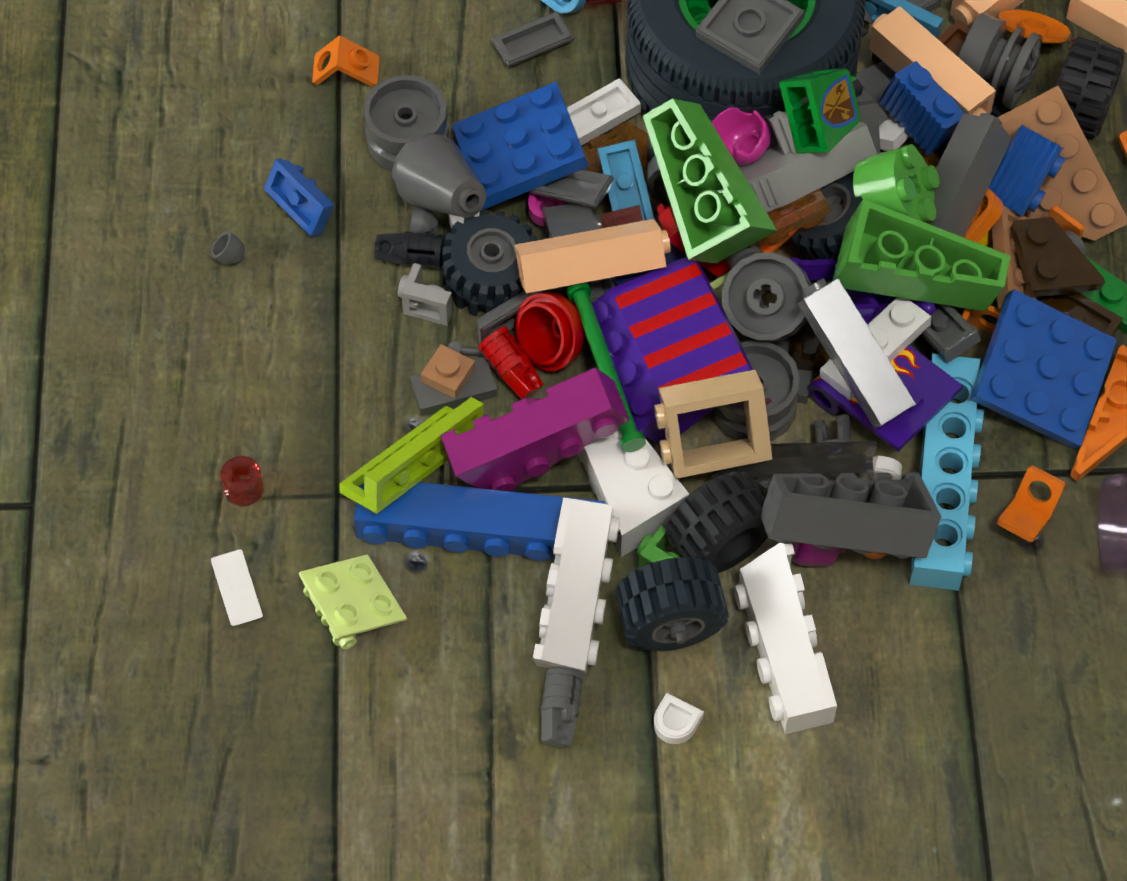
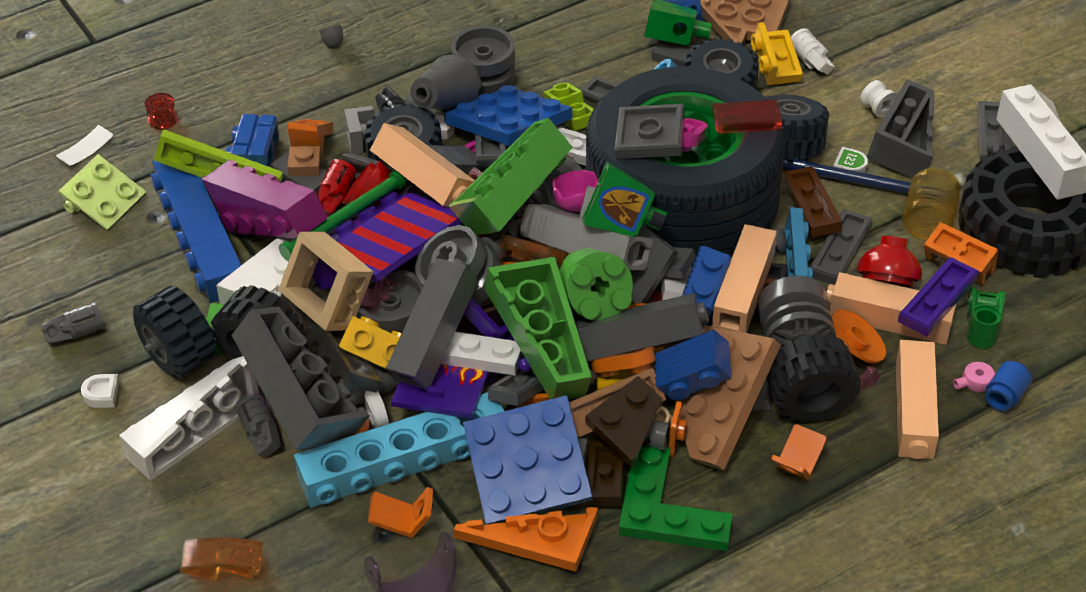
camera: 60 degrees right, 15 degrees down
blue plate [263,158,334,237] -> none
orange bracket [312,35,380,87] -> none
white wedge [533,497,620,675] -> none
none -> clear orange slope [180,537,263,580]
none -> blue brick [226,114,280,167]
none -> dark grey hinge [236,395,281,458]
none -> orange slope [287,119,333,159]
none -> yellow bracket [339,316,402,370]
none -> lime slope [543,82,593,131]

